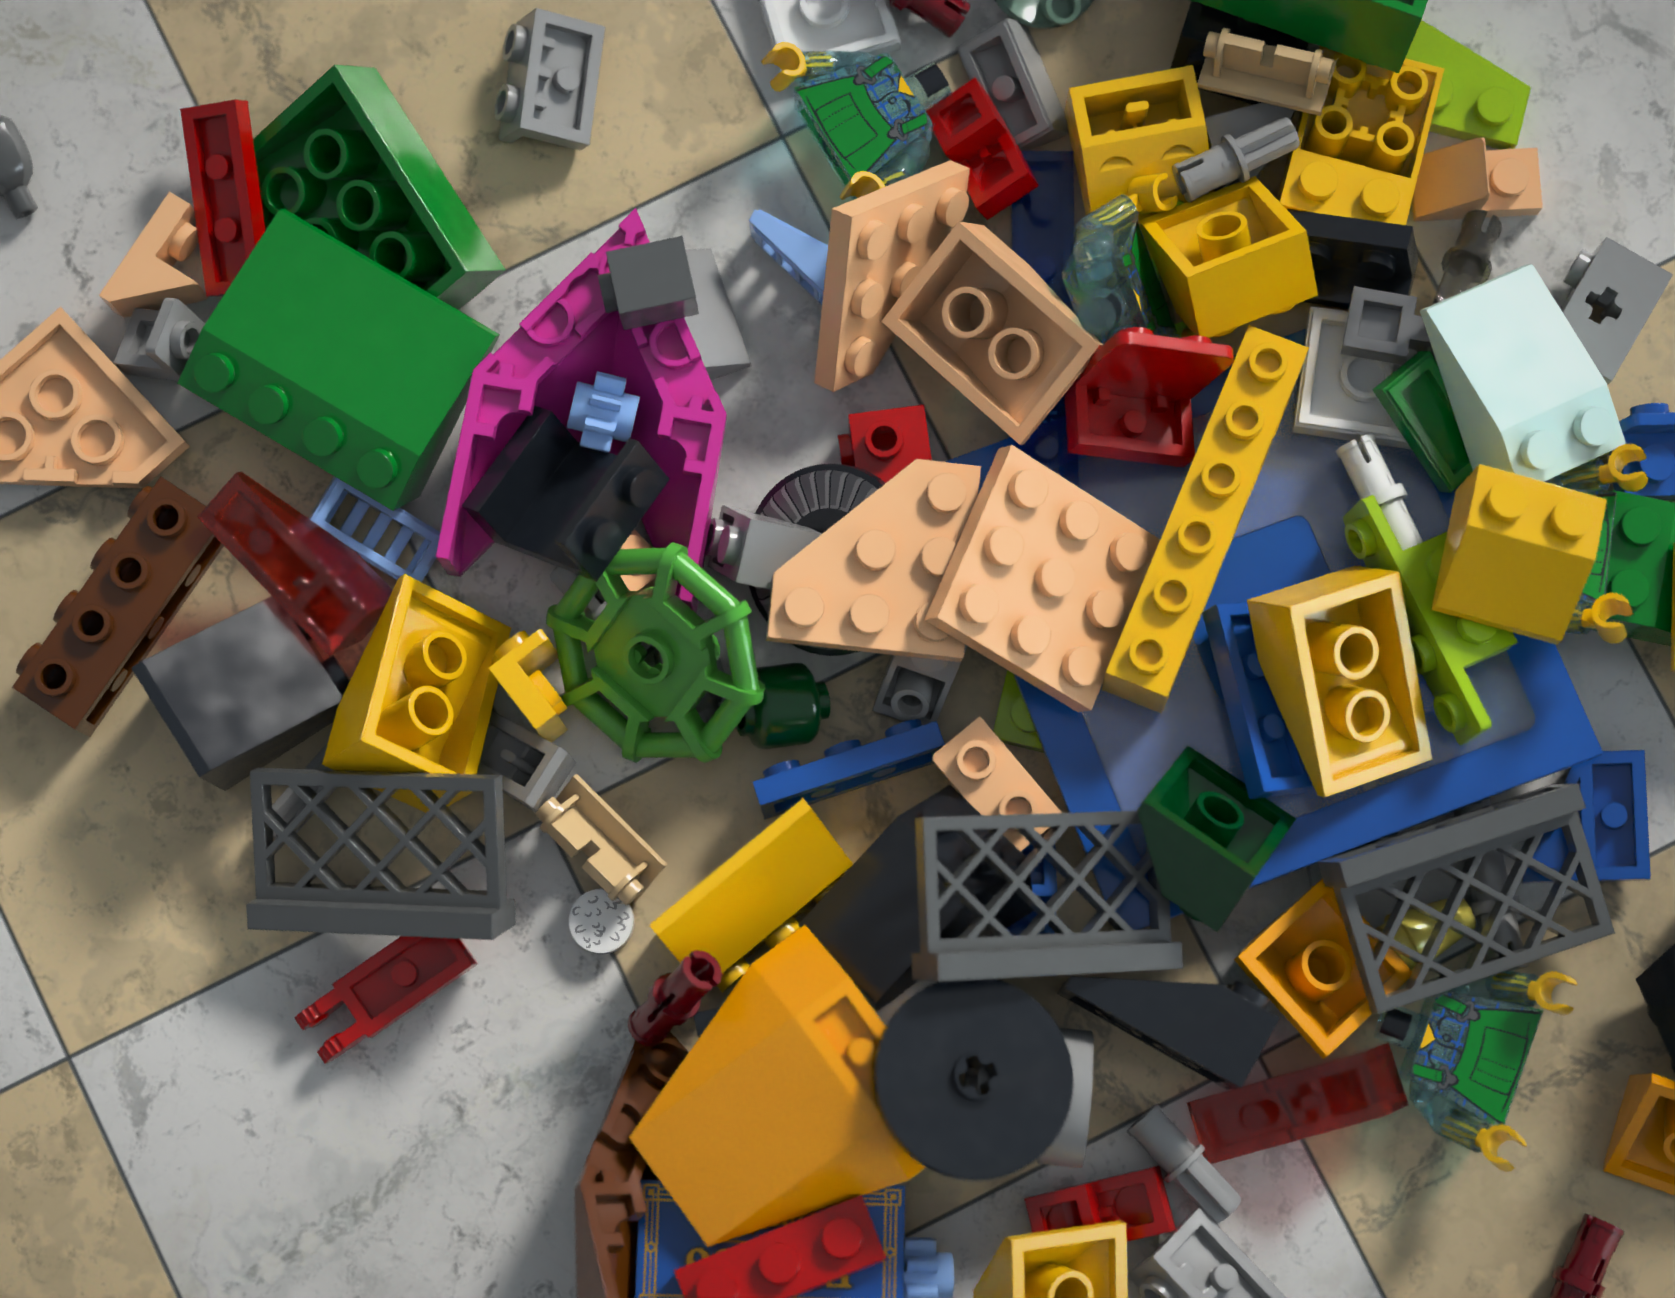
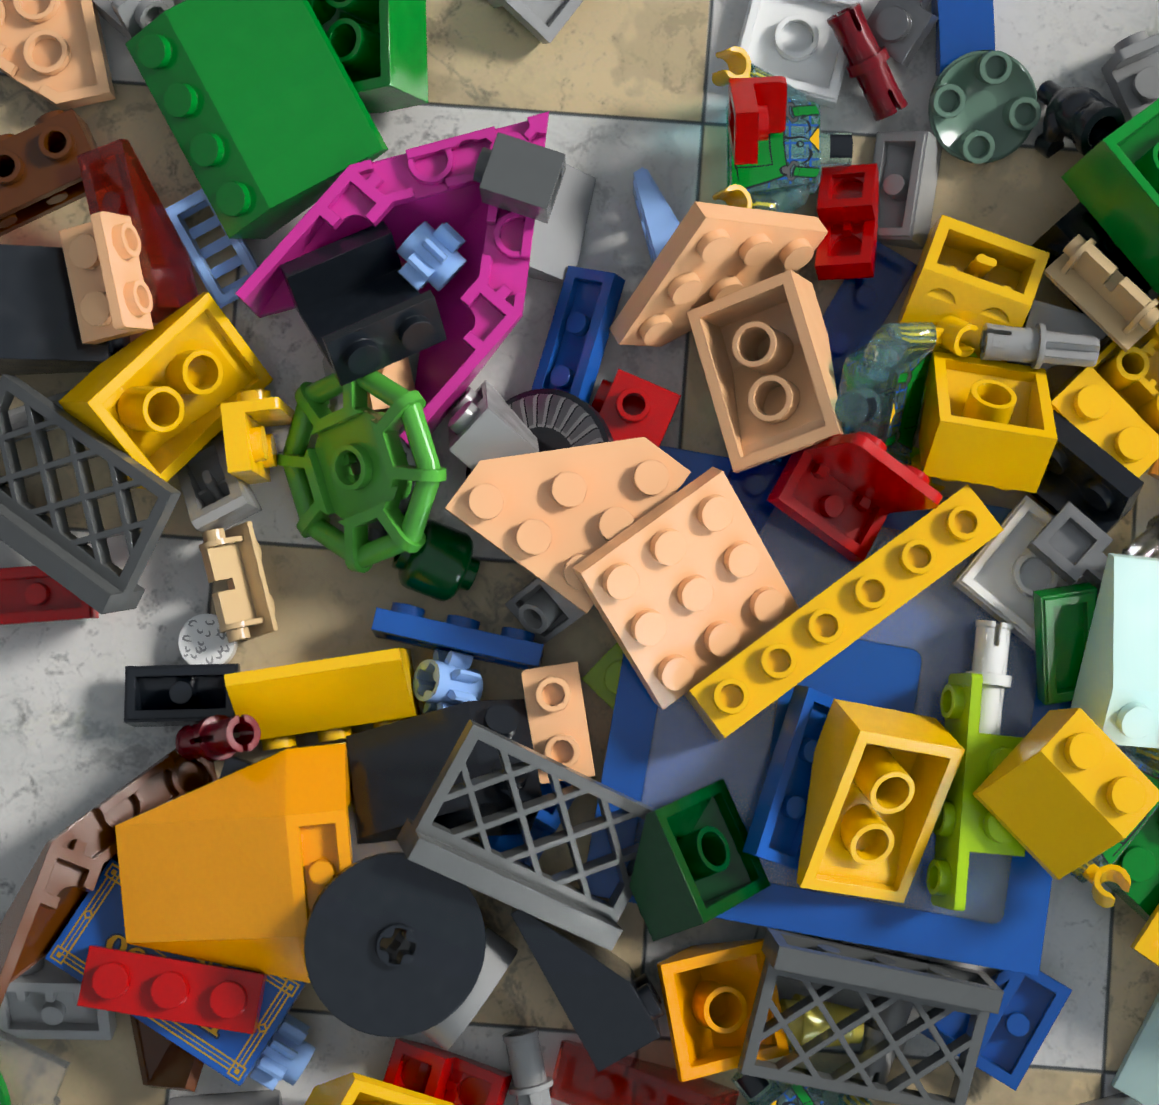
camera: 35 degrees right, 5 degrees up
none -> light nougat bracket [59,211,154,345]
none -> black slope [124,663,240,727]
none -> light blue gear [413,649,483,714]
none -> blue plate [531,265,625,404]
none -> red bracket [728,76,787,165]

